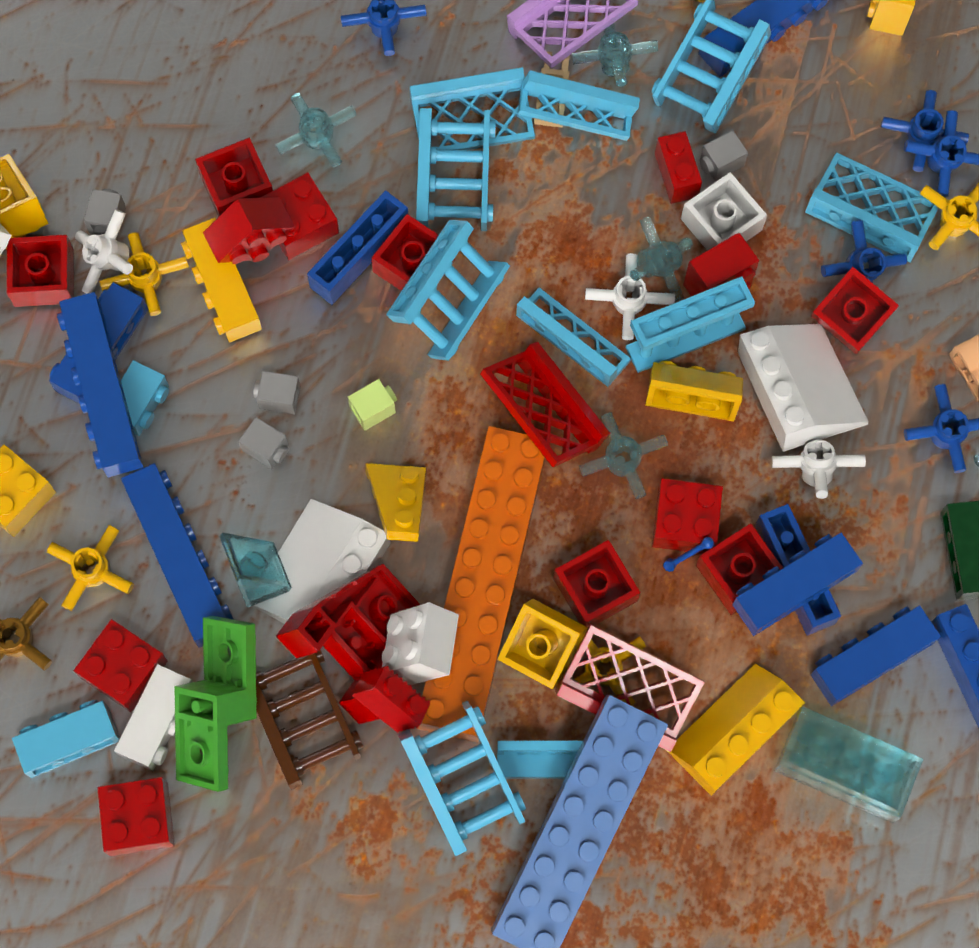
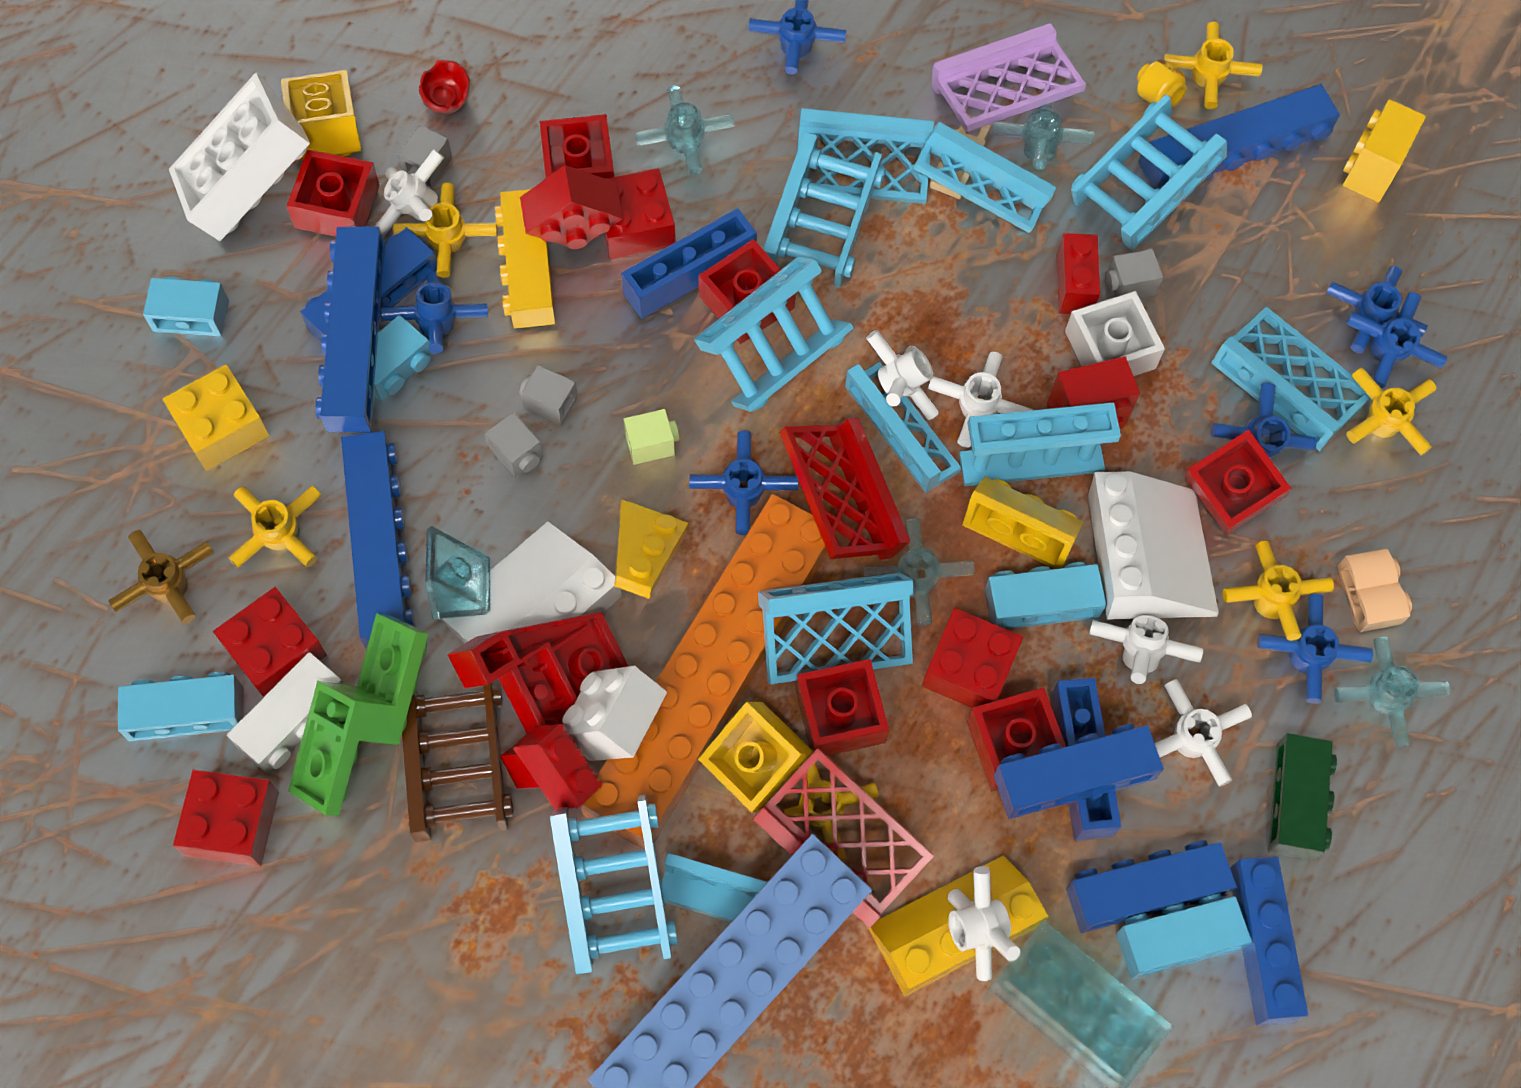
camera: 15 degrees right, 5 degrees down
clear light blue bar [630,216,693,302] -> none
blue hinge [663,537,714,572] -> none
none -> blue bar [381,272,488,354]
none -> red hair [419,60,470,114]
none -> blue bar [689,431,798,535]
none -> medium azure fence [758,572,914,684]
none -> white bar [866,330,939,420]
none -> white bar [948,866,1020,981]
none -> medium azure brick [984,562,1106,629]
none -> medium azure brick [1116,894,1252,979]
none -> white bar [1155,679,1252,787]
none -> yellow bar [1222,541,1334,641]

